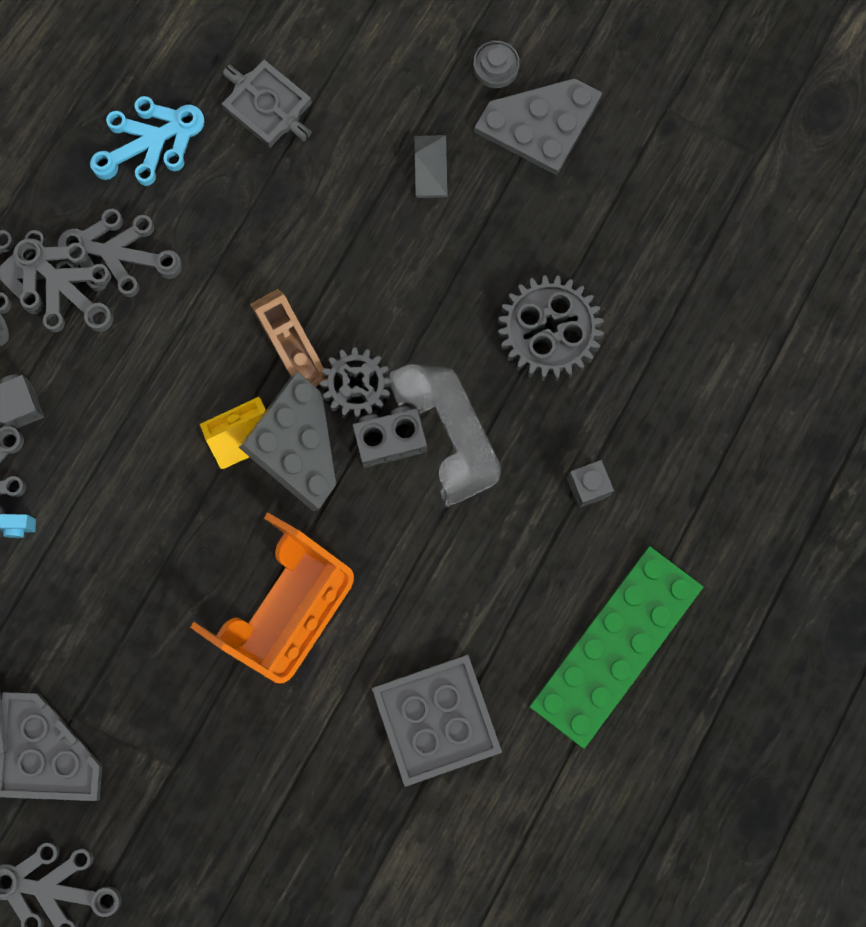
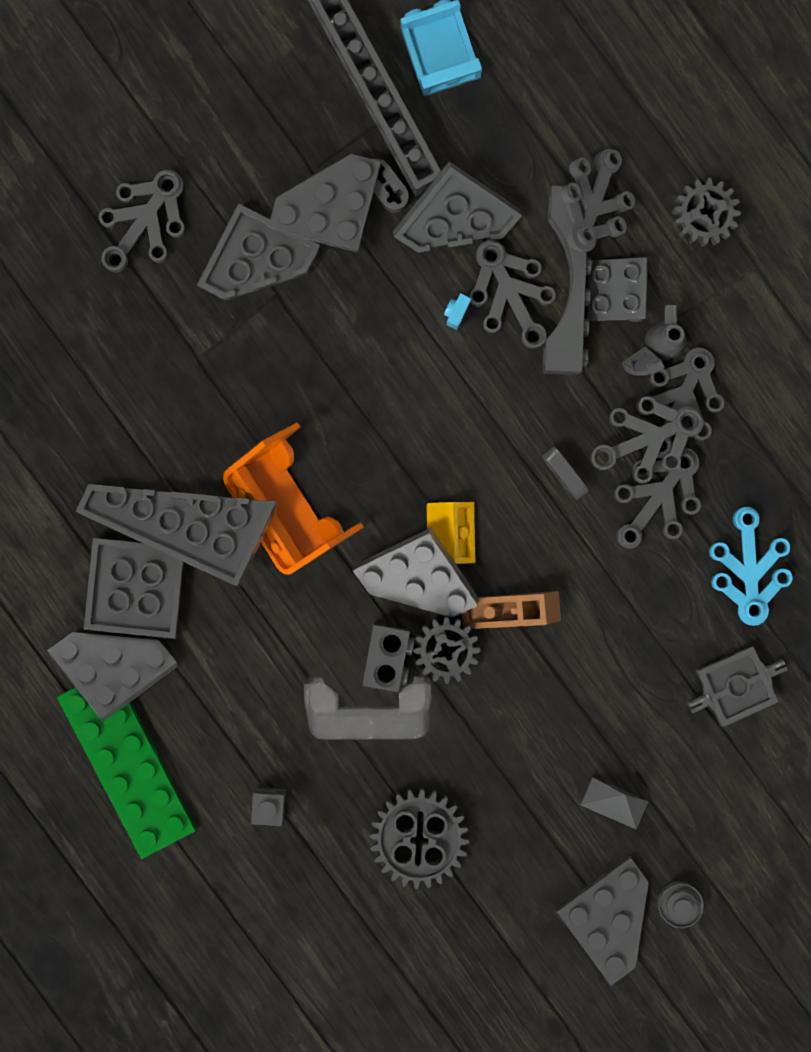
camera: 115 degrees right, 10 degrees up
none -> dark grey plate [47,632,178,722]
none -> dark grey wing [76,484,279,588]
none -> dark grey beam [541,446,589,501]

